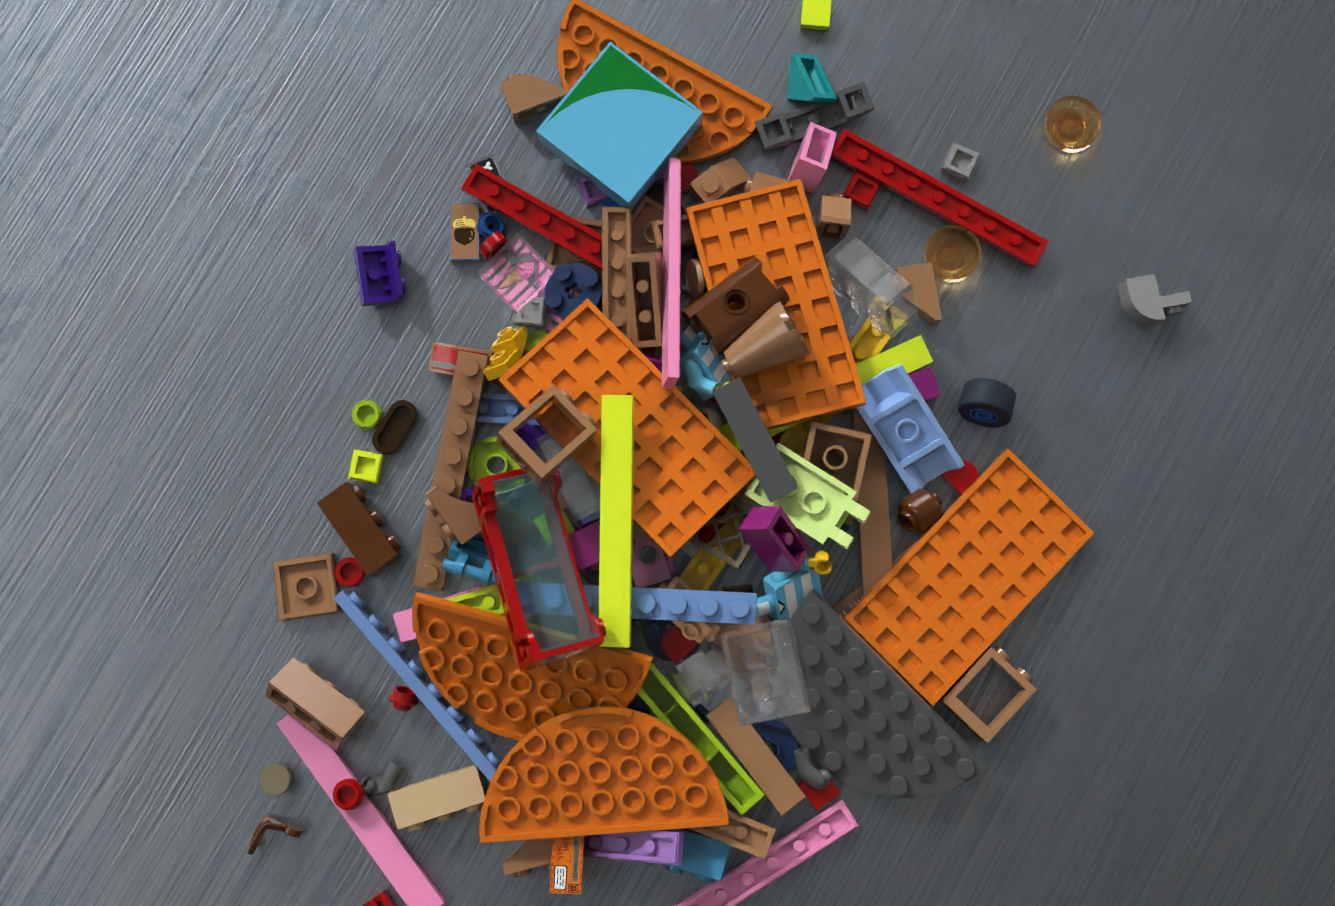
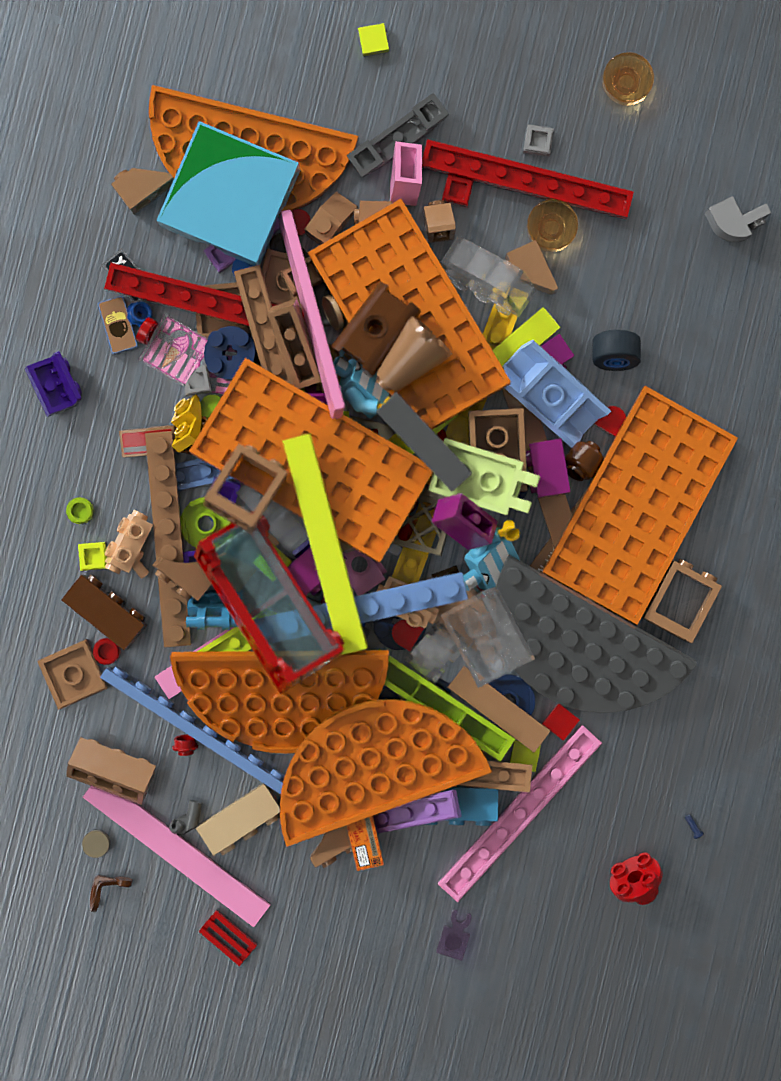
camera: 15 degrees left, 5 degrees up
red plate [333,778,364,810] -> none
dark brown tile [372,400,419,456] -> none
teal slope [787,53,837,103] -> none
dark grey arm [794,748,831,789] -> none
none -> light nougat brick [105,510,153,579]
none -> neon yellow tile [509,740,541,772]
none -> magenta brick [526,438,570,499]

